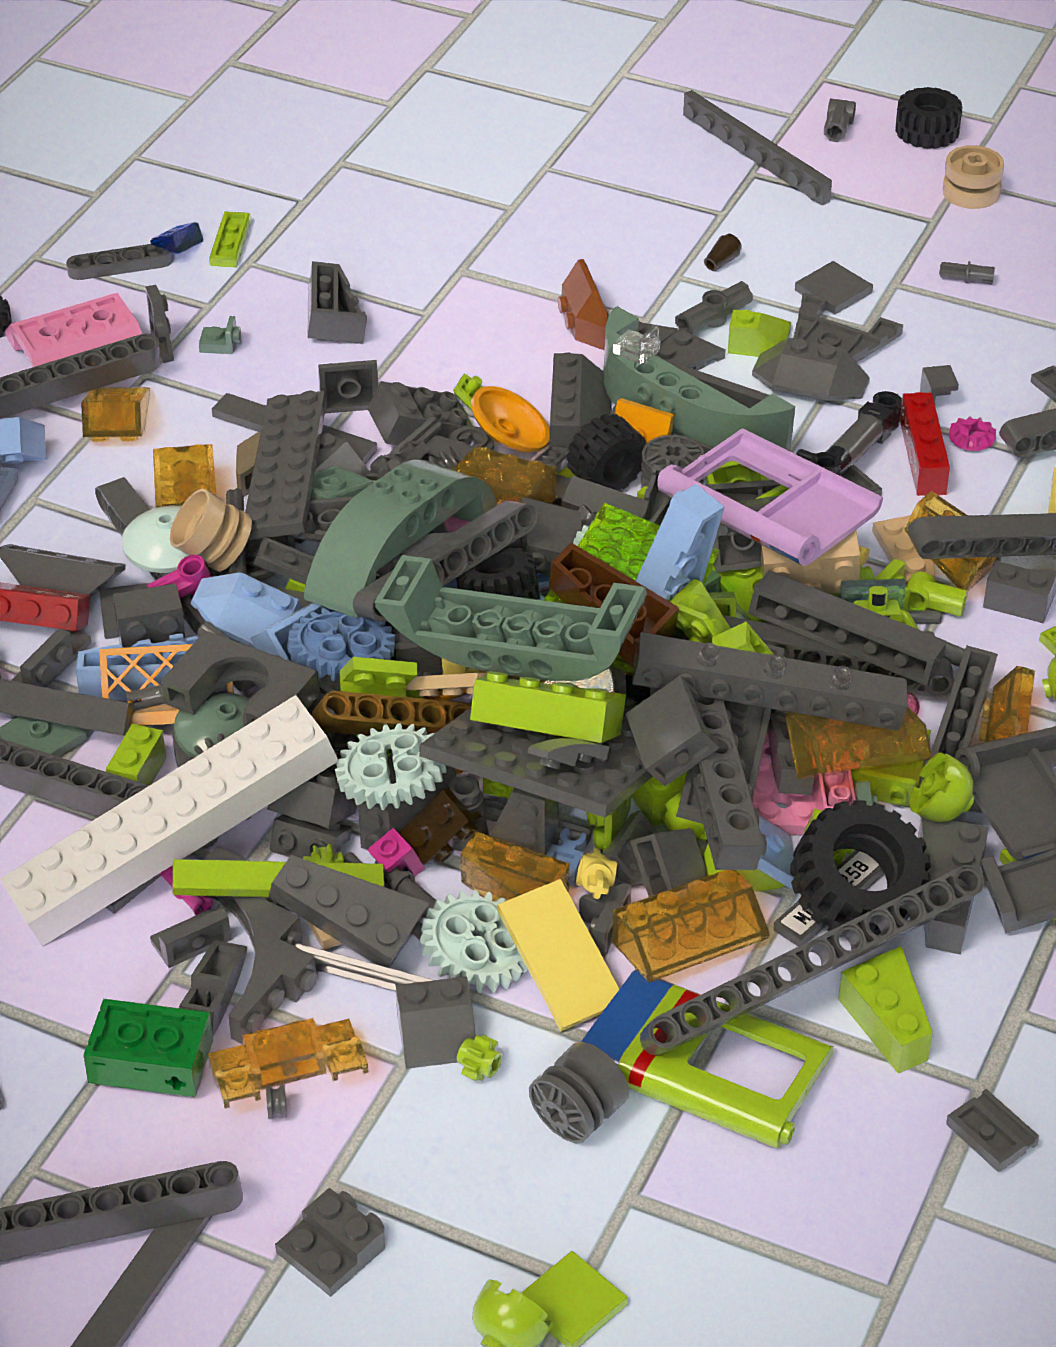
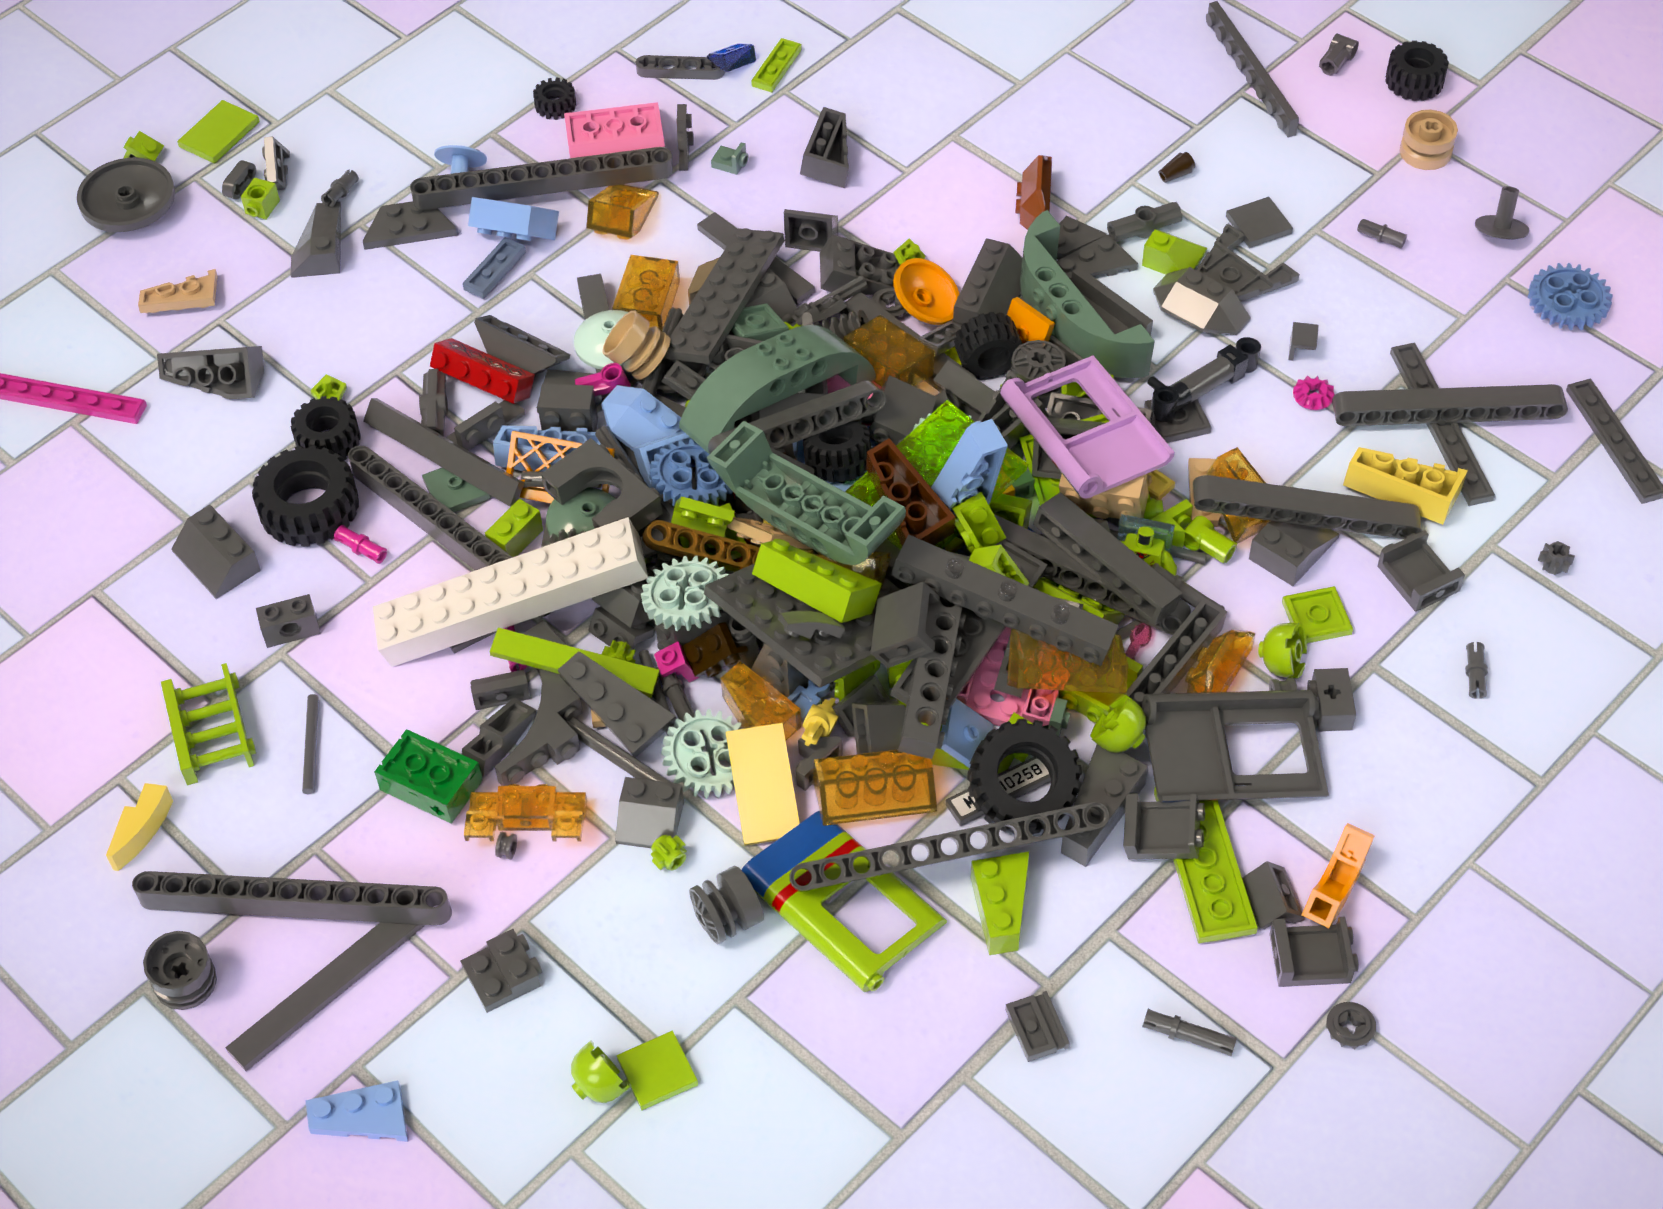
camera: 20 degrees right, 10 degrees up
clear bracket [613,326,661,365] -> none
red brick [900,392,950,496] -> none

